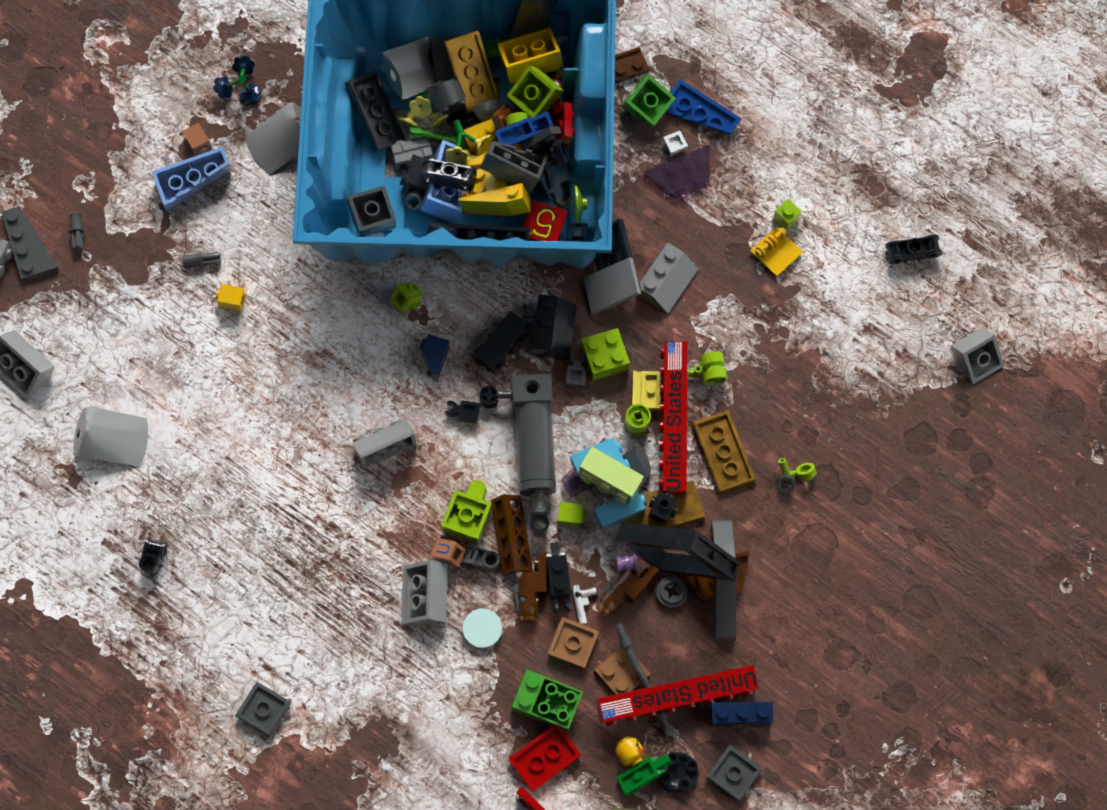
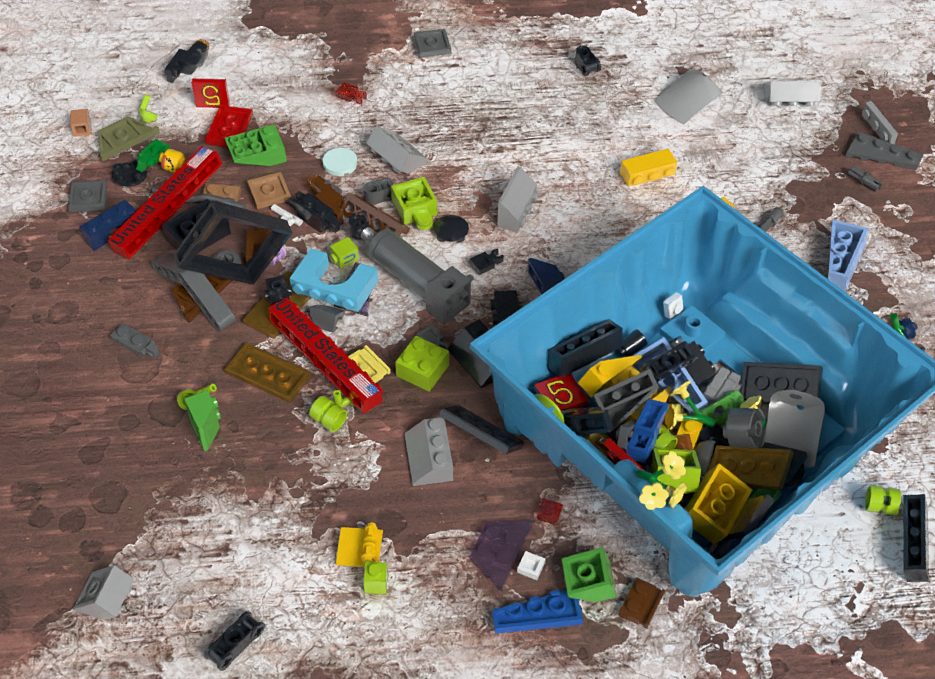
camera: 140 degrees right, 20 degrees down
nougat brick [182,122,212,156] -> none
dark grey brick [347,186,396,237] -> none
nougat brick [430,538,466,567] -> none
black wheel [479,386,499,409] -> none
yellowish green brick [578,447,644,504] -> none
light grey tile [583,258,641,314] -> none
lime wheel [624,404,651,436] -> none
dark grey bush [778,474,796,493] -> none
none -> dark grey hinge [110,323,160,359]
none -> black brick [162,199,231,252]
none -> bright green slope [185,390,221,451]
none -> clear red plate [336,82,367,104]
none -> black dish [433,215,469,243]
none -> clear red plate [537,498,564,526]
none -> yellow brick [620,148,678,187]
none -> light yellow plant [637,451,687,510]

